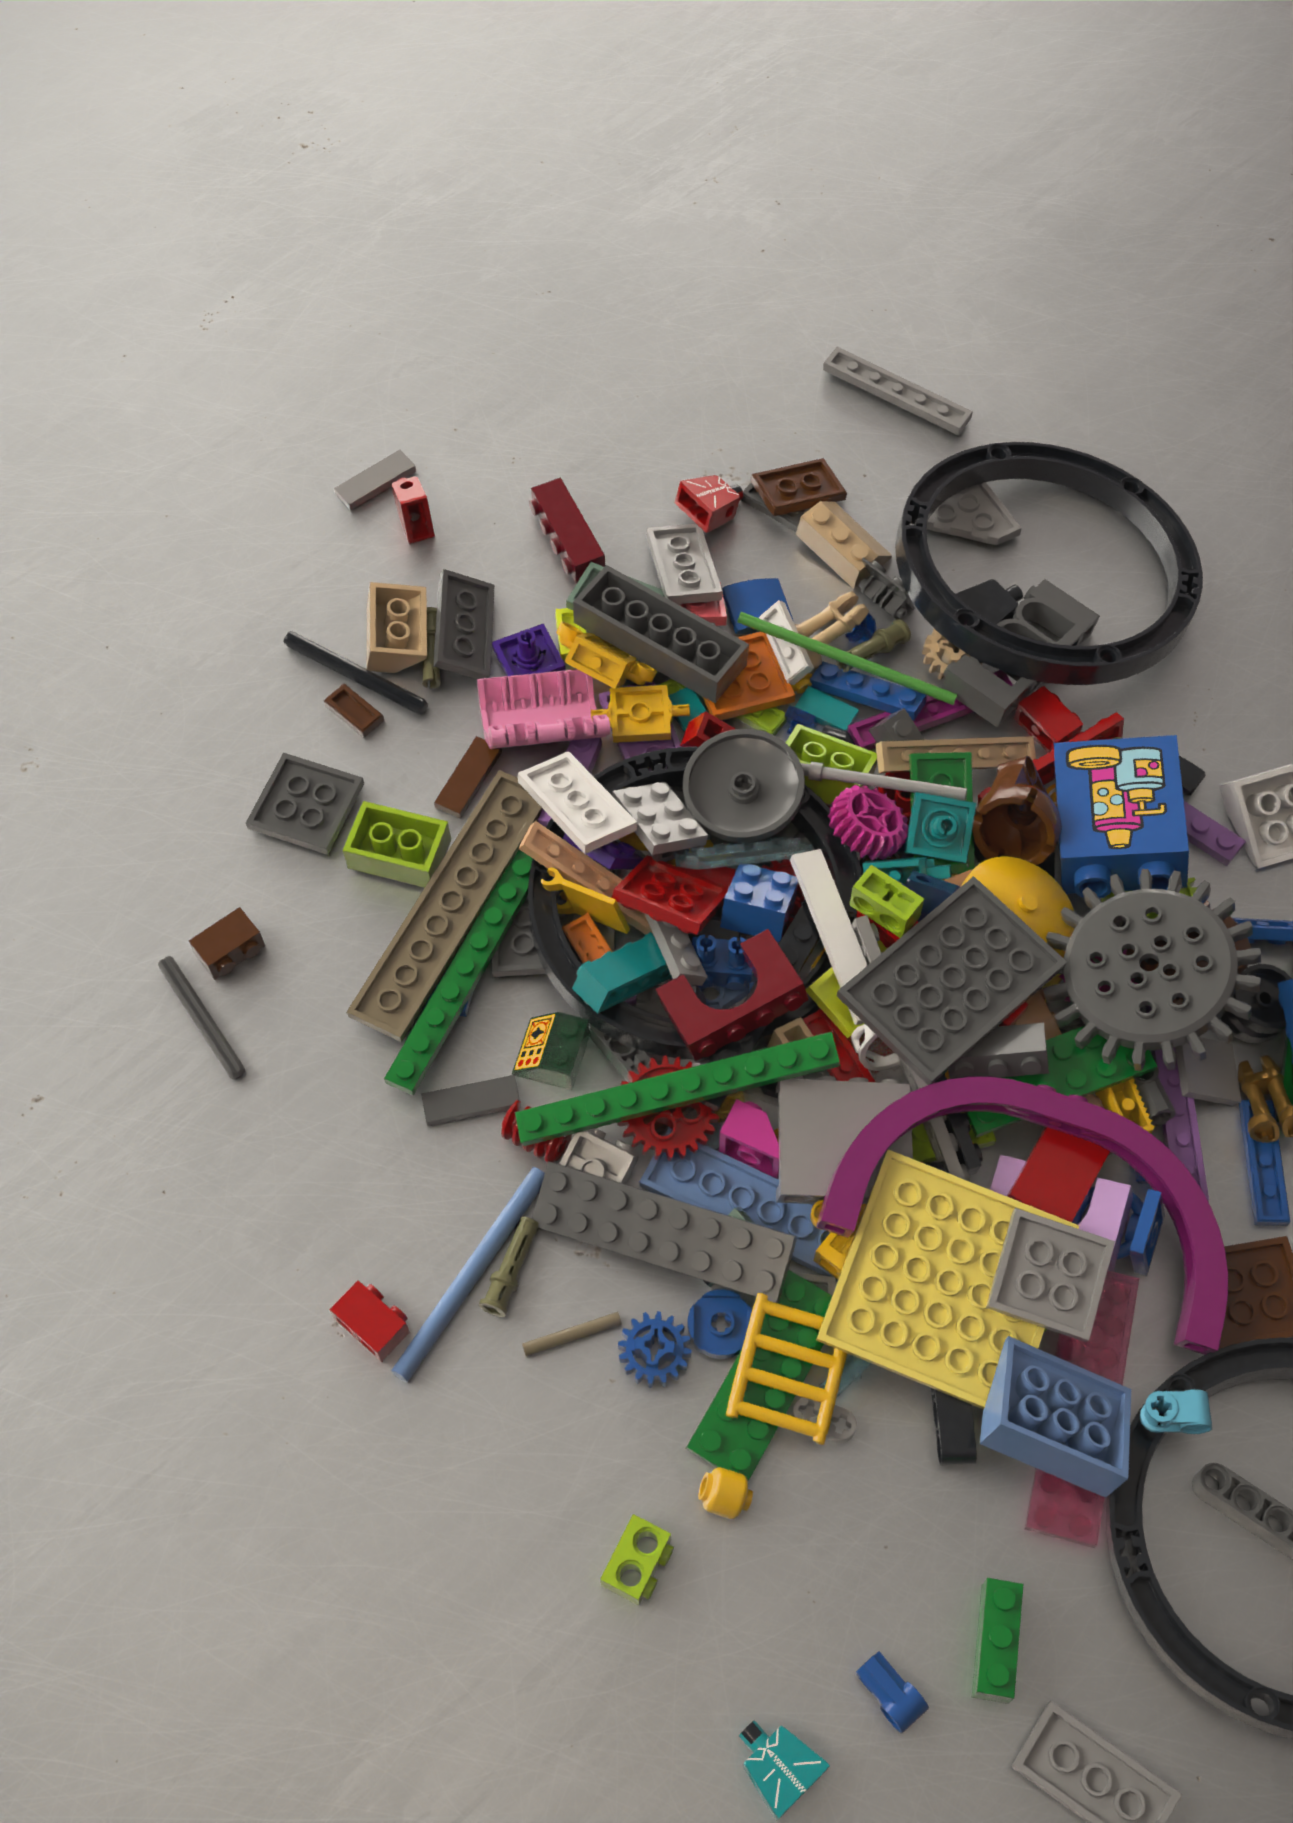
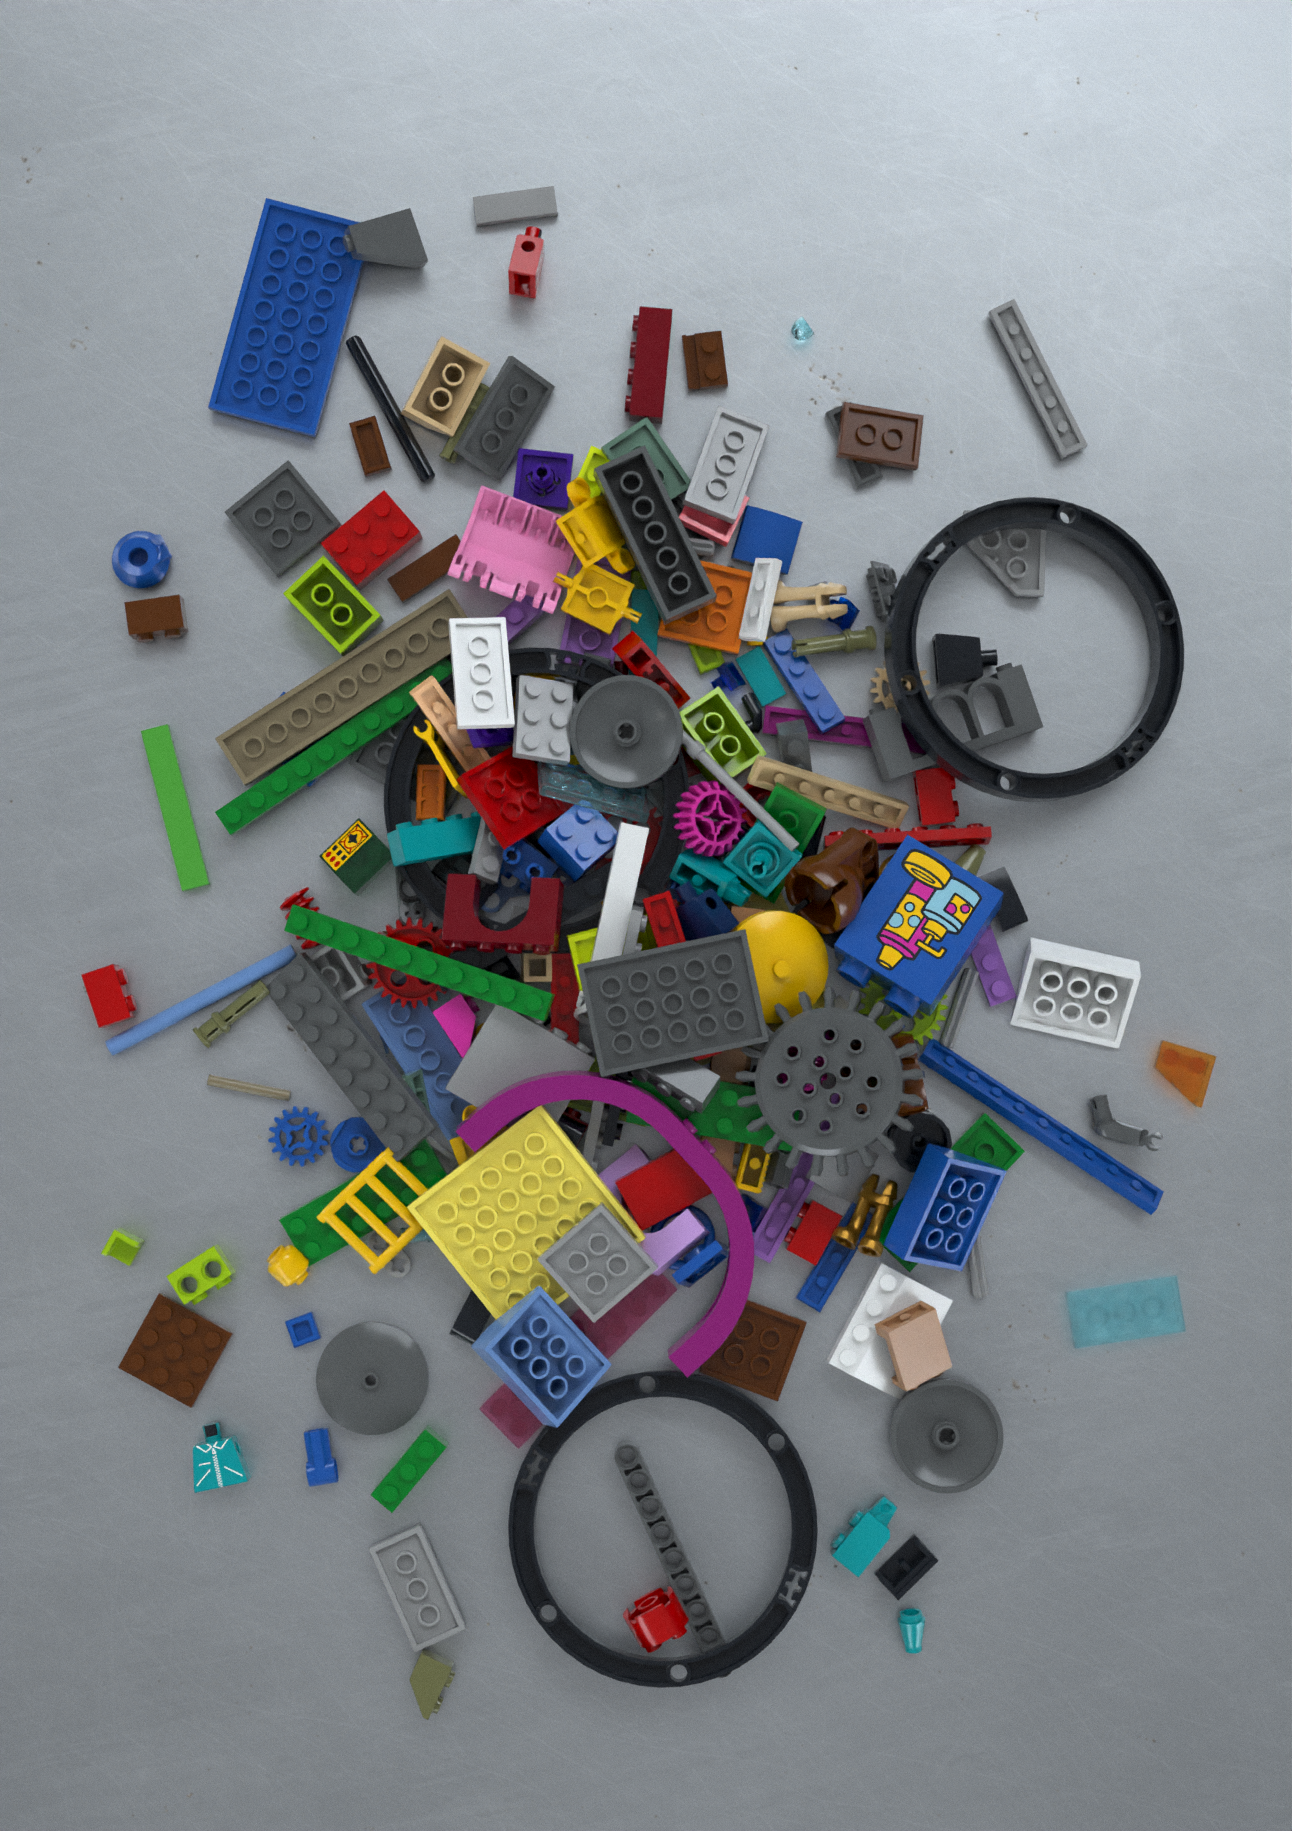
camera: 25 degrees right, 25 degrees up
dark grey axle [158,956,245,1079] -> none
dark grey tile [421,1075,521,1127] -> none
red torso [674,475,743,533] -> none
bright green piece [737,612,957,705] -> none
tan slope [796,501,892,589] -> none
lime brick [850,865,924,938] -> none
medium azure piece [1140,1390,1212,1434] -> none
none -> lime panel [101,1227,145,1266]
none -> blue piece [112,531,172,588]
none -> reddish brown plate [118,1293,234,1408]
none -> bright green tile [141,724,210,892]
none -> blue plate [208,198,364,437]
none -> blue tile [285,1312,322,1348]
none -> dark grey dish [316,1321,429,1435]
none -> red brick [321,490,423,591]
none -> dark grey slope [342,208,428,269]
none -> reddish brown plate [682,330,728,392]
none -> red brick [783,1199,843,1266]
none -> clear light blue hinge [791,316,814,341]
none -> light grey axle [939,968,979,1048]

